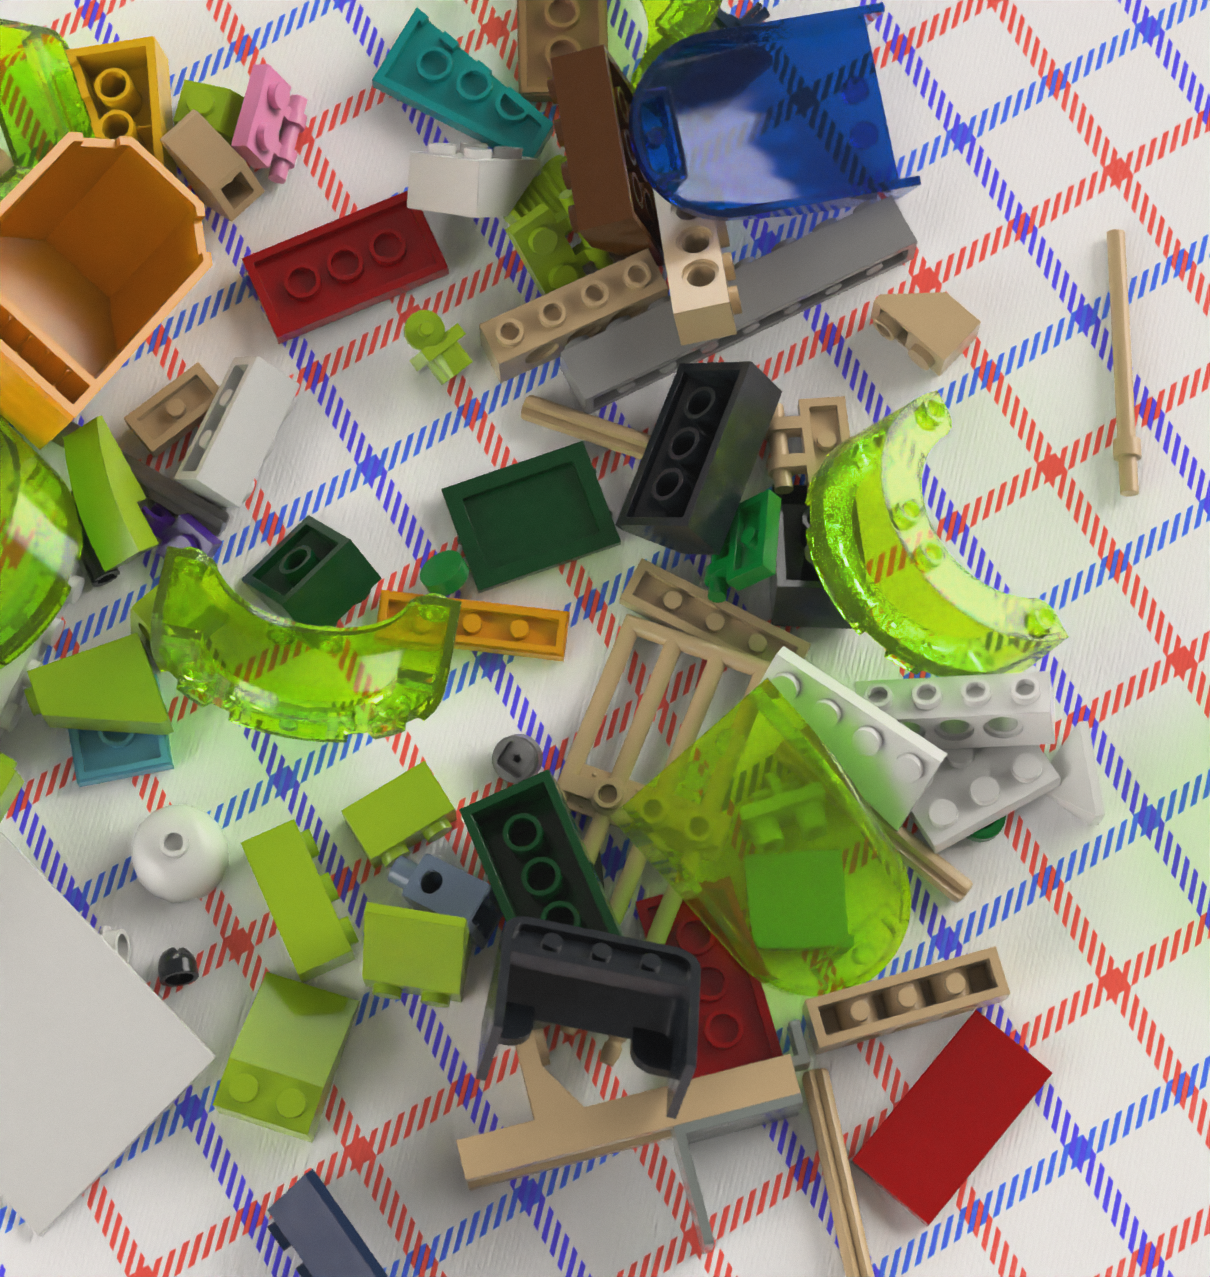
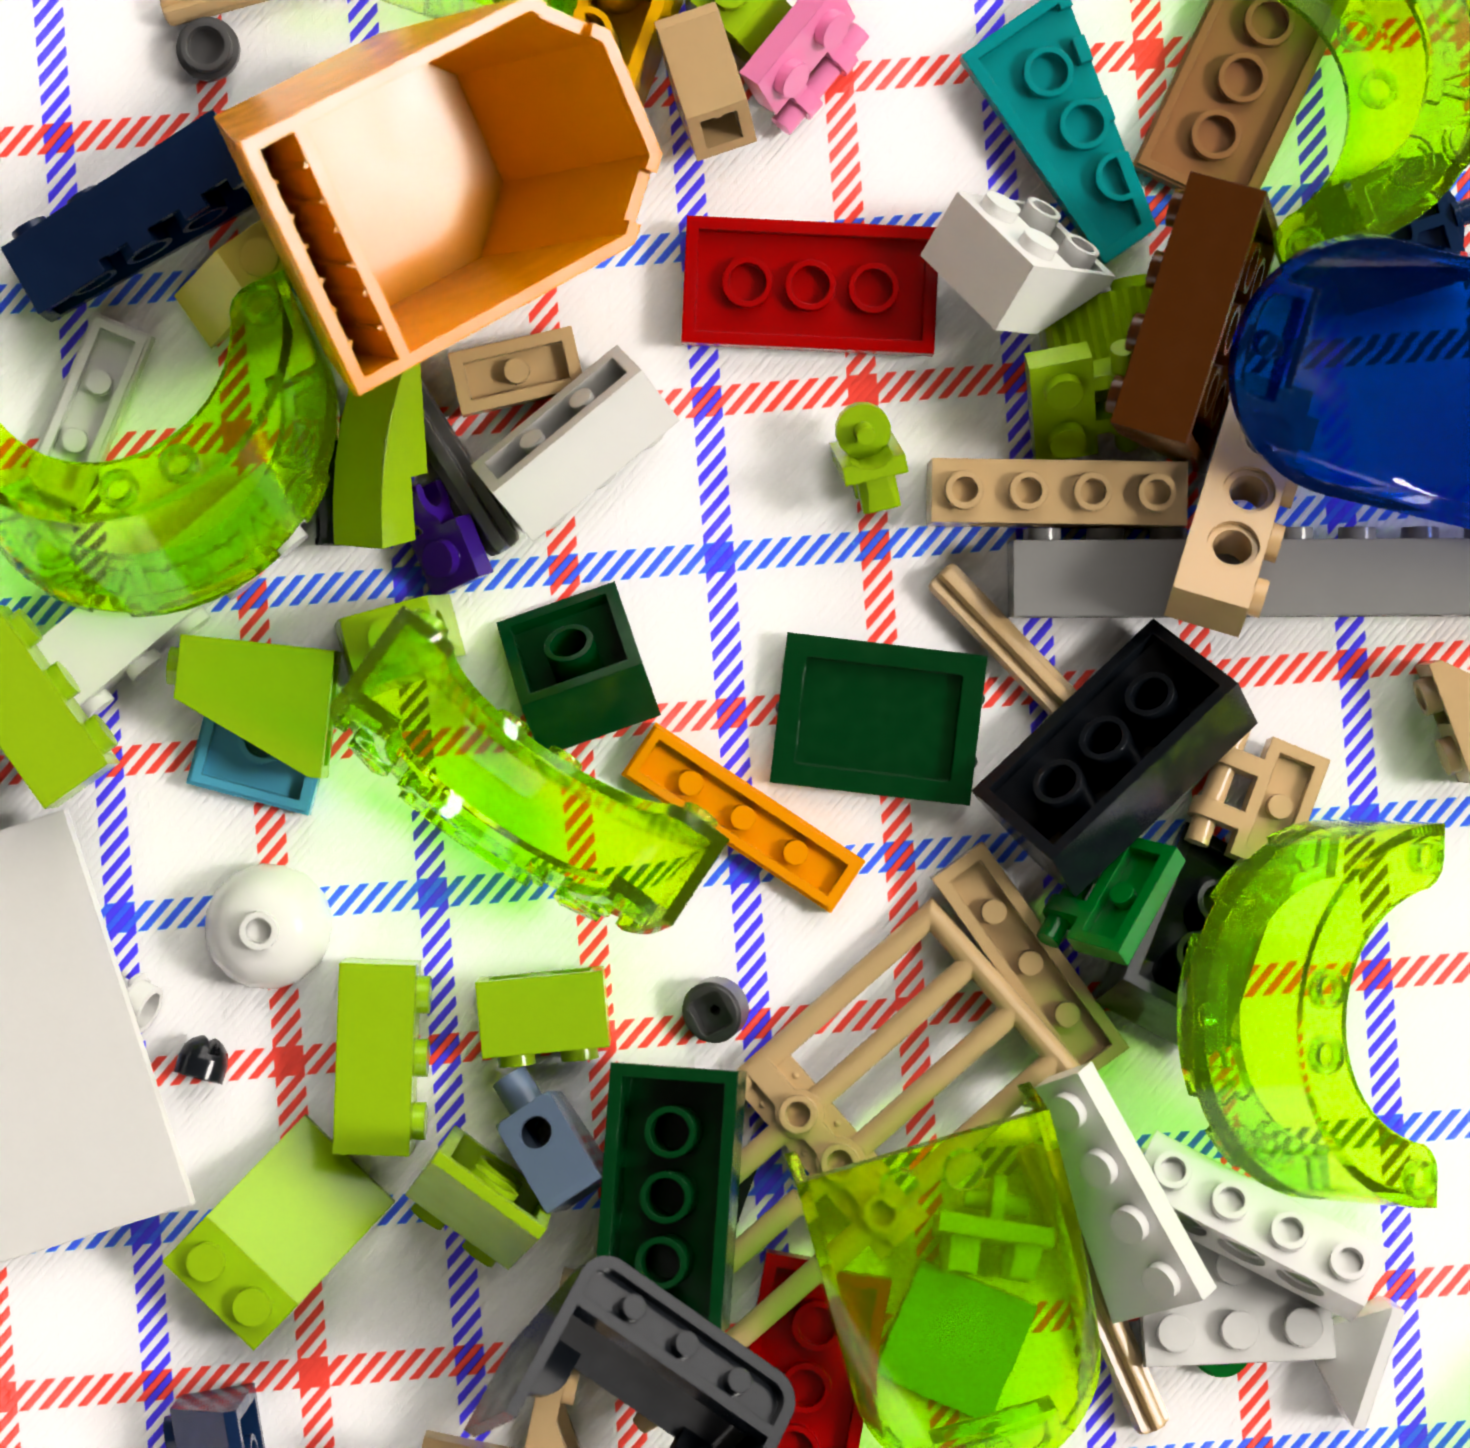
camera: 20 degrees right, 15 degrees up
green tile [420,550,469,597] -> none

